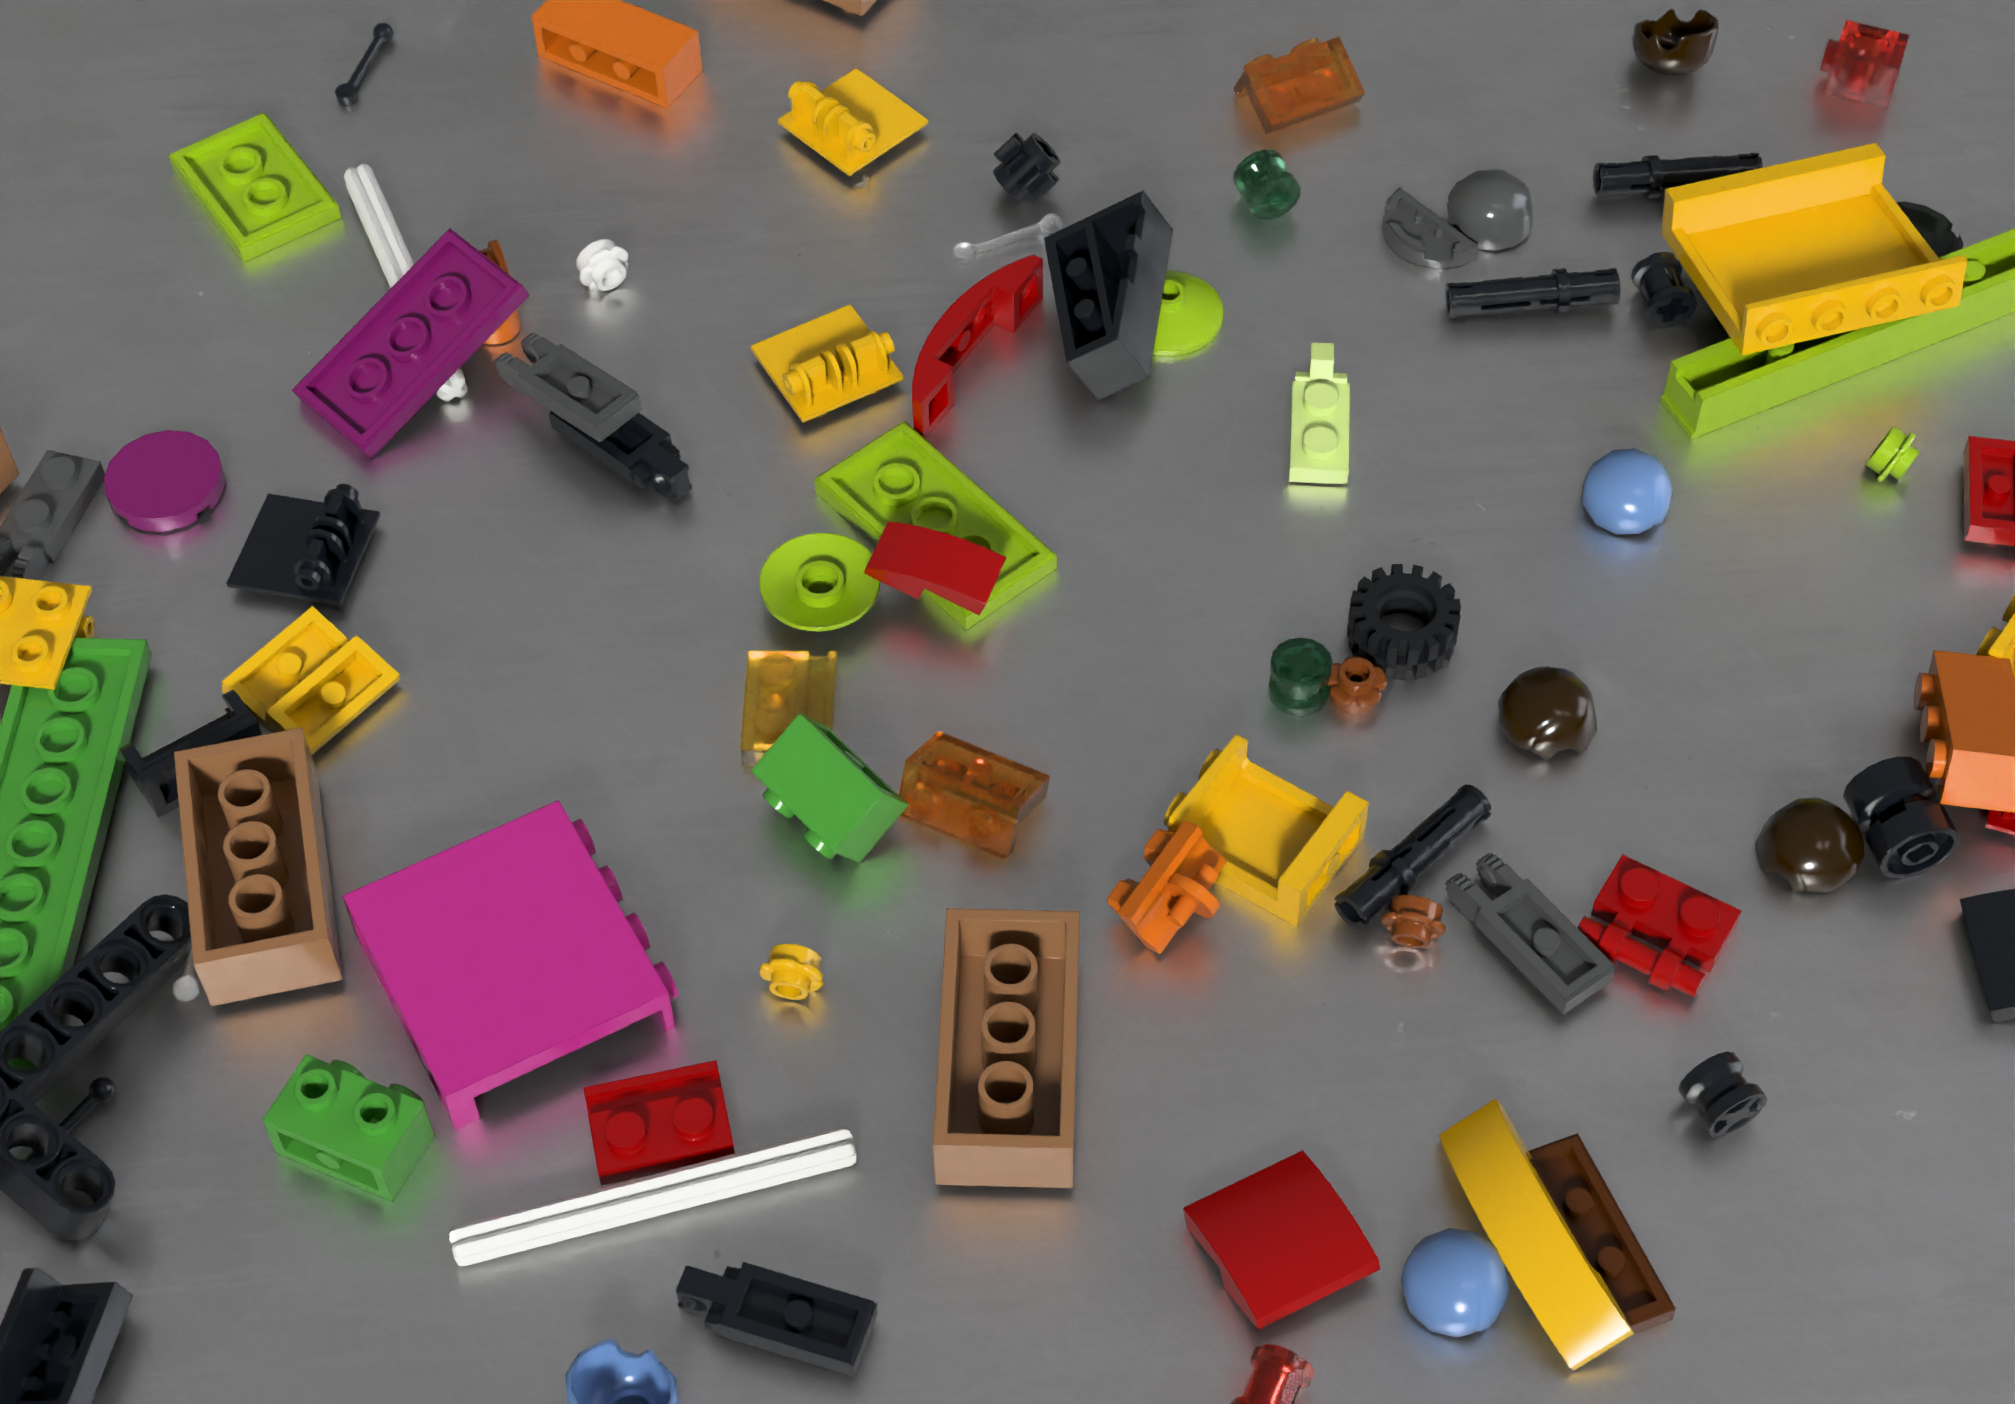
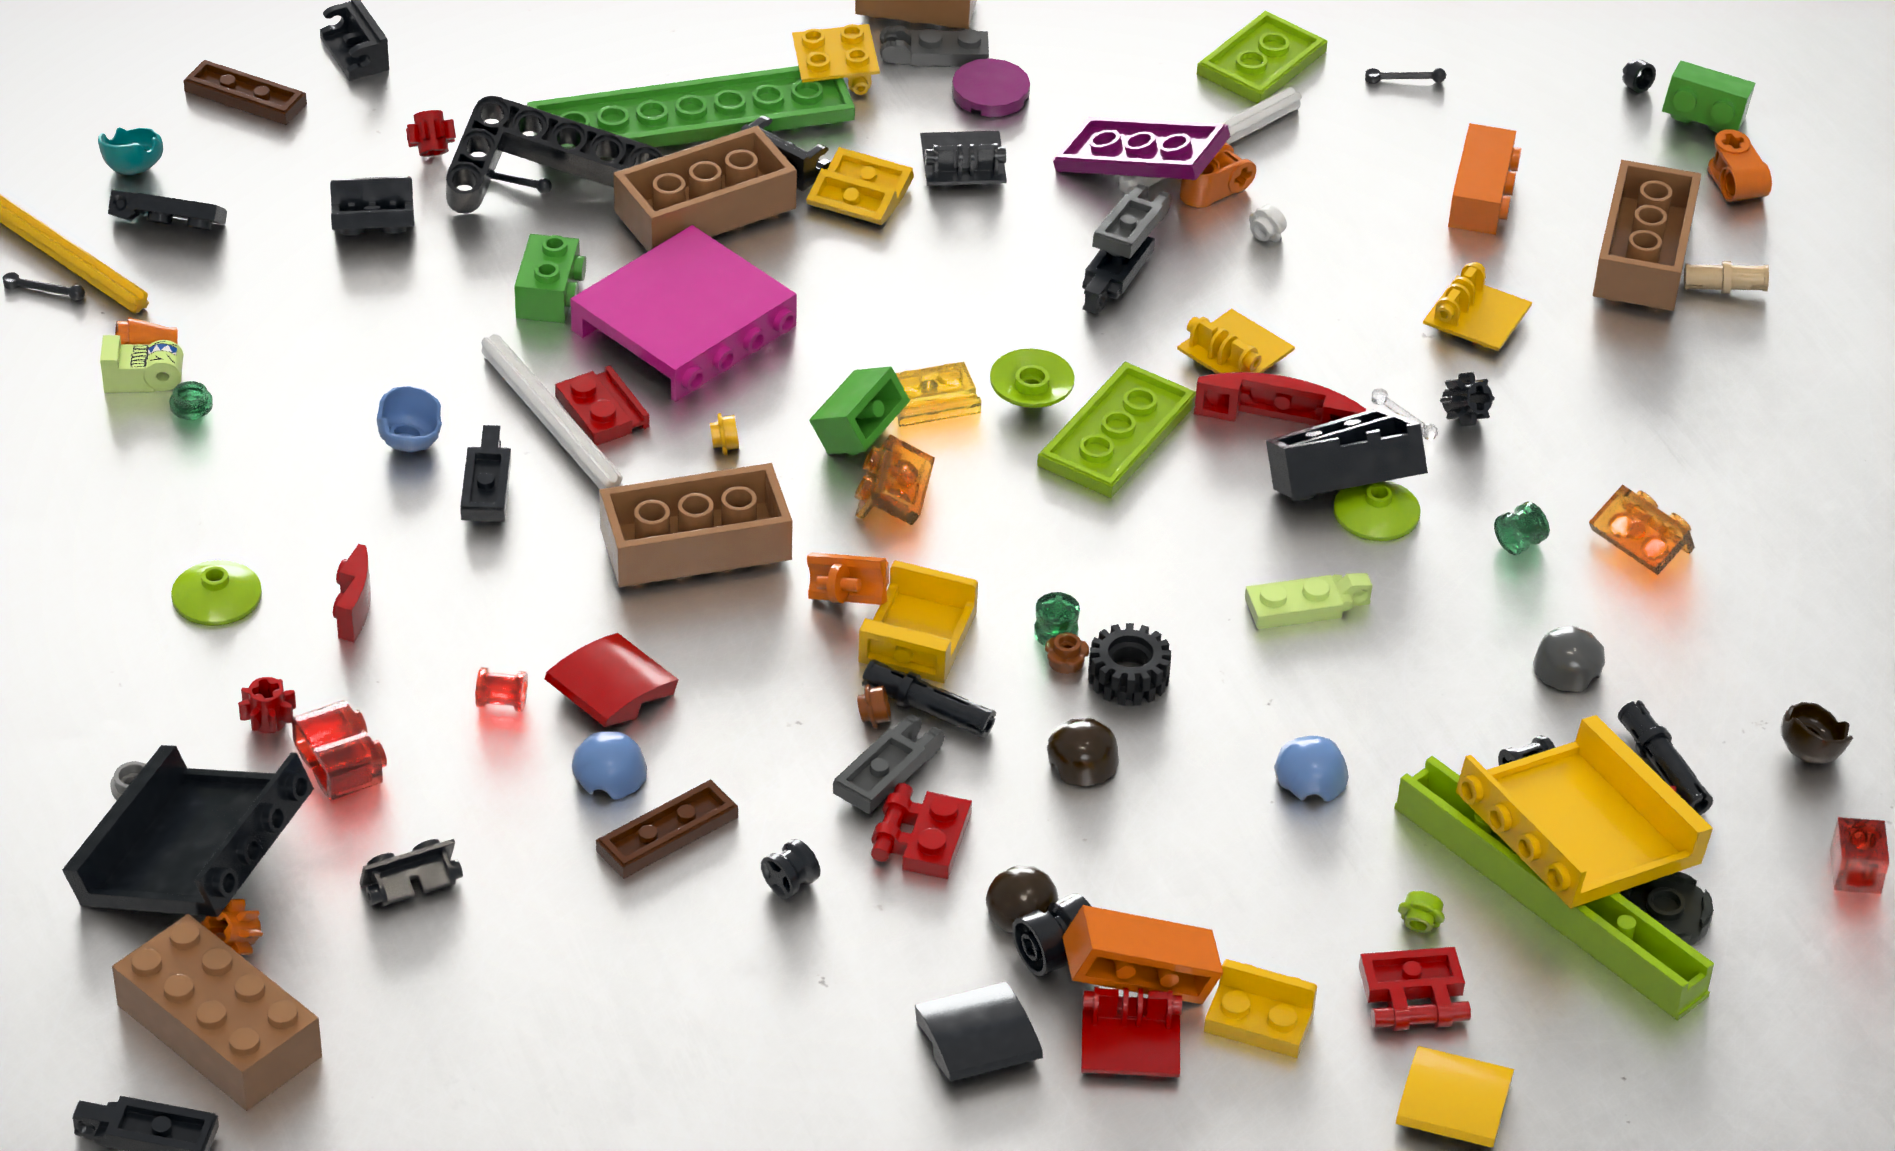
camera: 70 degrees right, 10 degrees down
red slope [864,521,1007,615] -> none
dark grey tile [1382,187,1478,269] -> none
yellow slope [1439,1098,1635,1371] -> none
black pin [1445,268,1620,319] -> none

